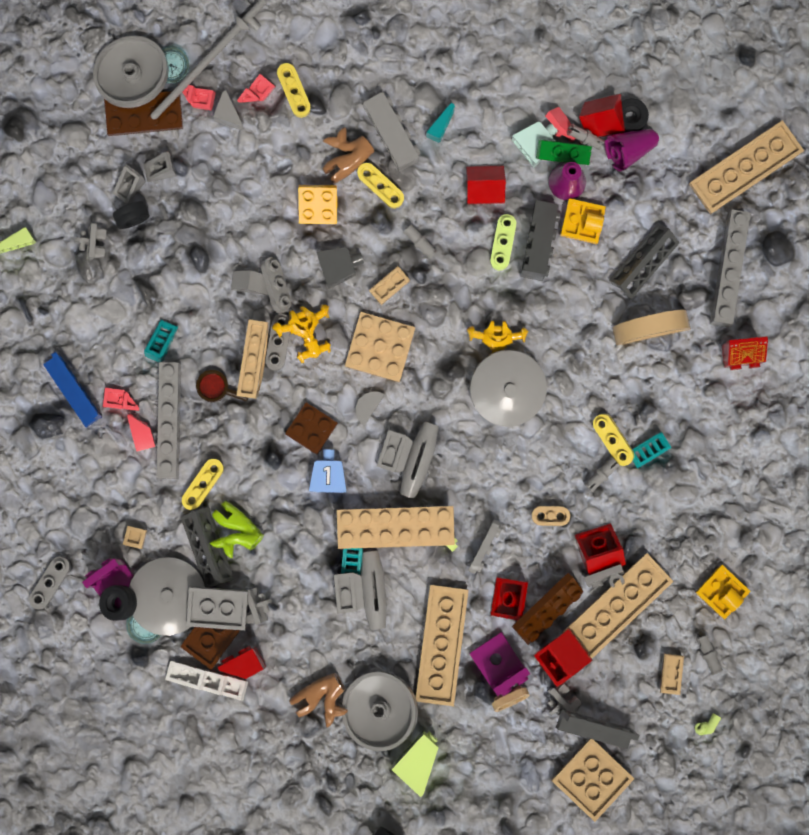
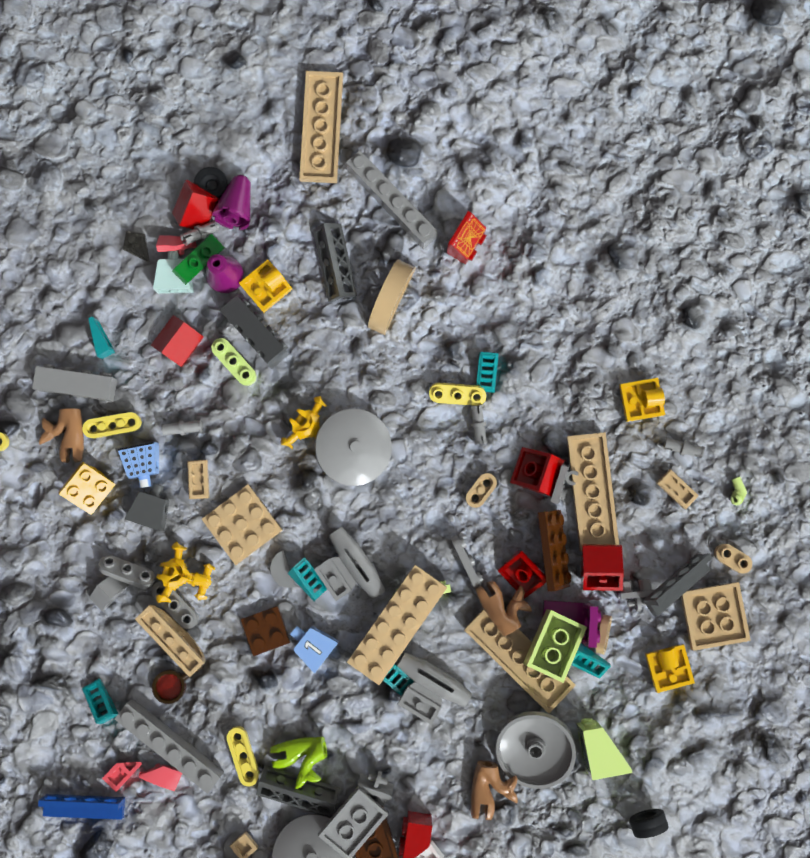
camera: 50 degrees left, 0 degrees up
none -> light blue torso [118,442,159,489]
none -> clear smoke piece [123,231,150,262]
none -> teal slope [288,557,327,601]
none -> medium nougat piece [476,580,532,637]
none -> yellowish green brick [523,609,587,683]
none -> teal slope [571,643,611,679]
none -> yellow plate [645,644,695,693]
none -> tan plate [714,544,752,574]

